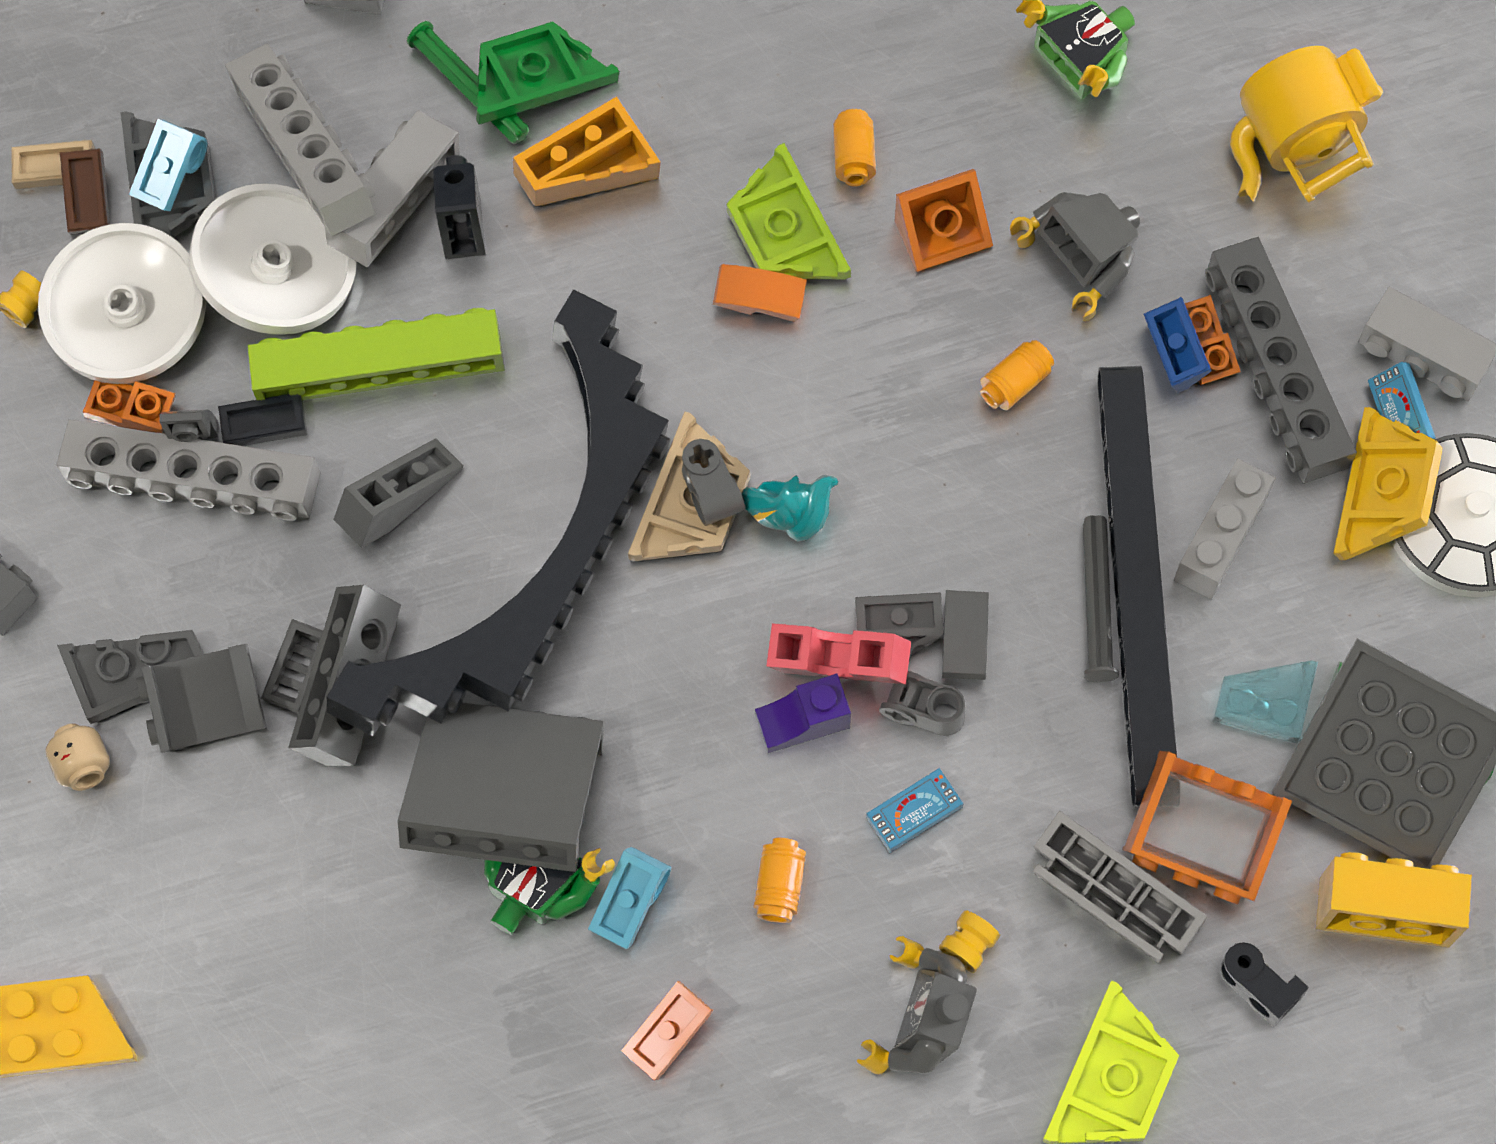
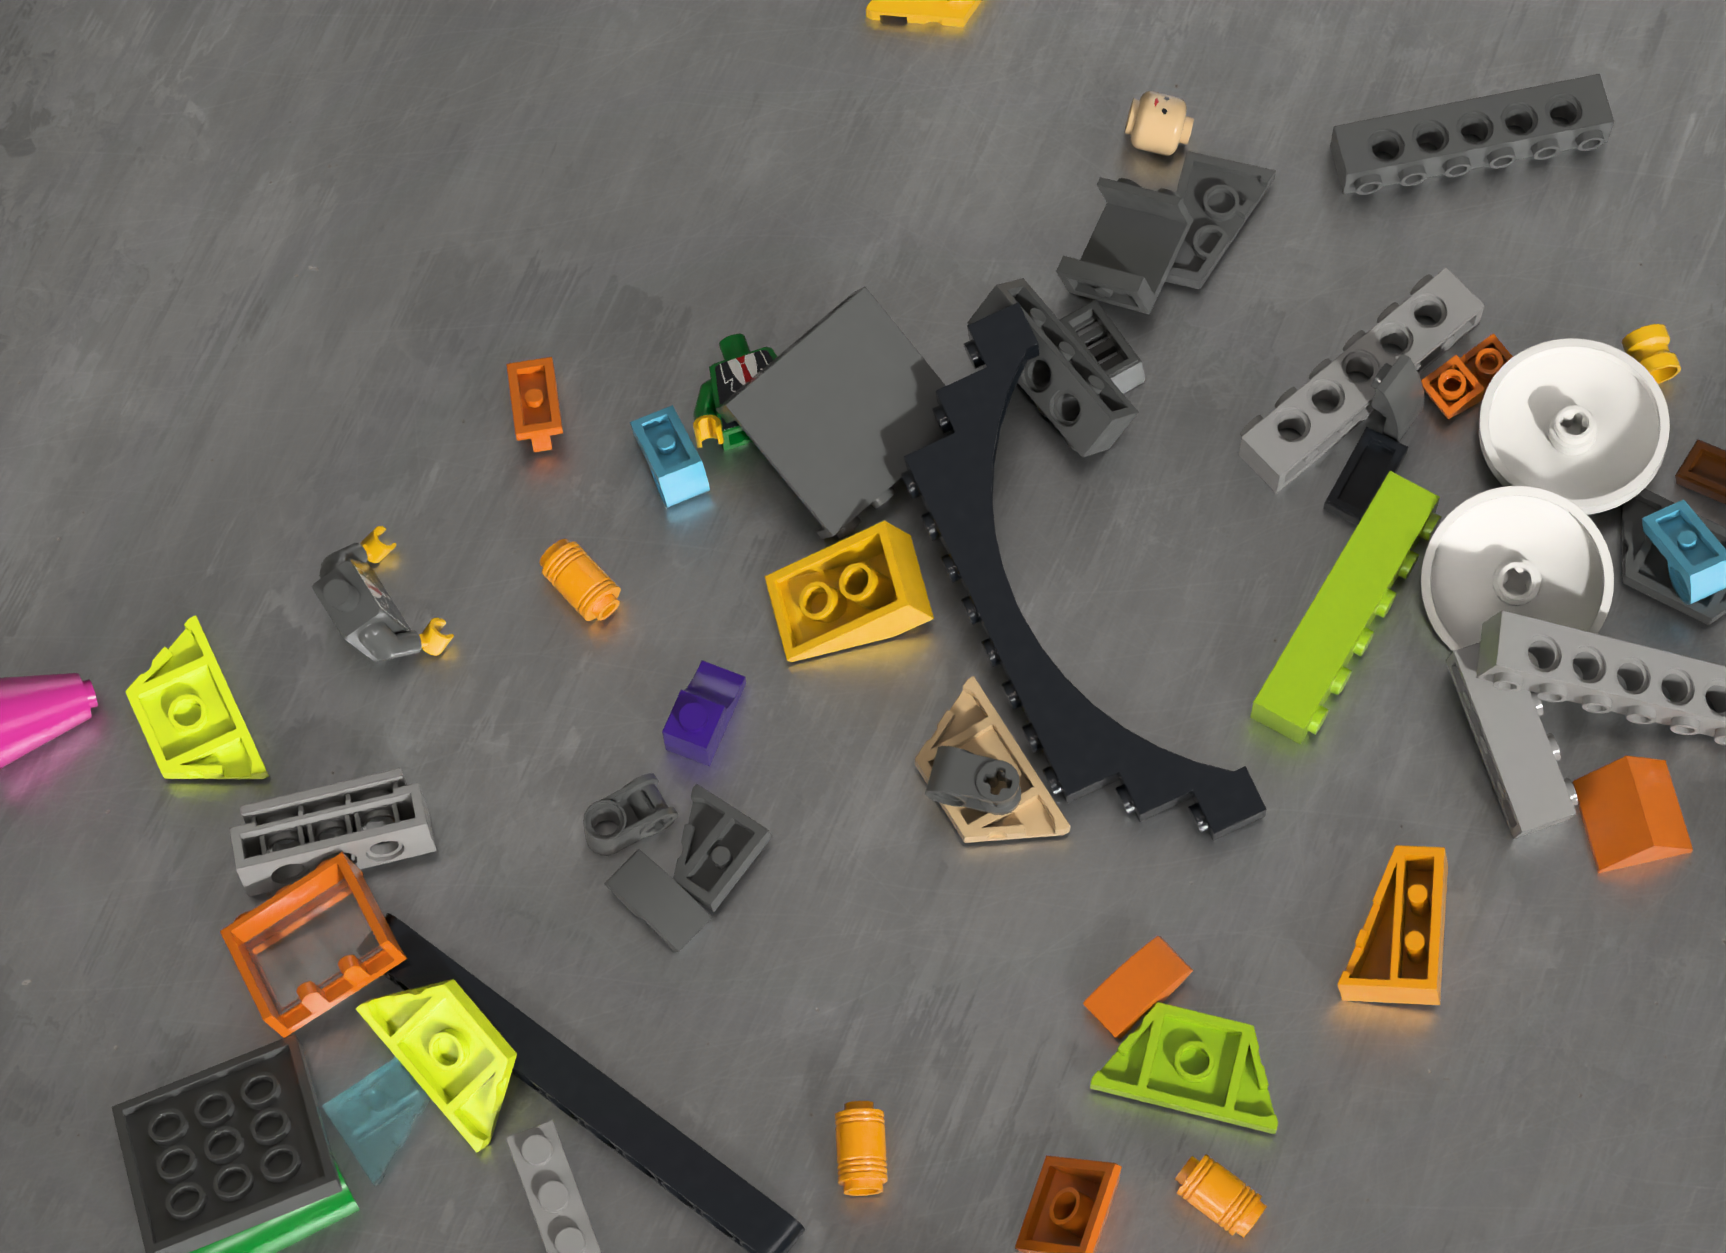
camera: 130 degrees right, 0 degrees up
dark grey slope [333,438,464,548] -> none
green axle [407,21,529,144] -> none
black torso [433,155,486,259] -> none
green wing [476,22,620,125] -> none
teal hair [741,475,838,542] -> none
coral arch [766,623,911,685] -> none
dark azure tile [866,768,964,853] -> none
yellow wheel [939,910,1000,973] -> none
dark grey axle [1083,515,1119,682] -> none
black leg [1221,942,1309,1028] -> none
yellow brick [1315,852,1472,948] -> none
none -> neon yellow wing [356,979,517,1153]
none -> yellow slope [764,520,934,662]
none -> orange slope [1572,755,1693,873]

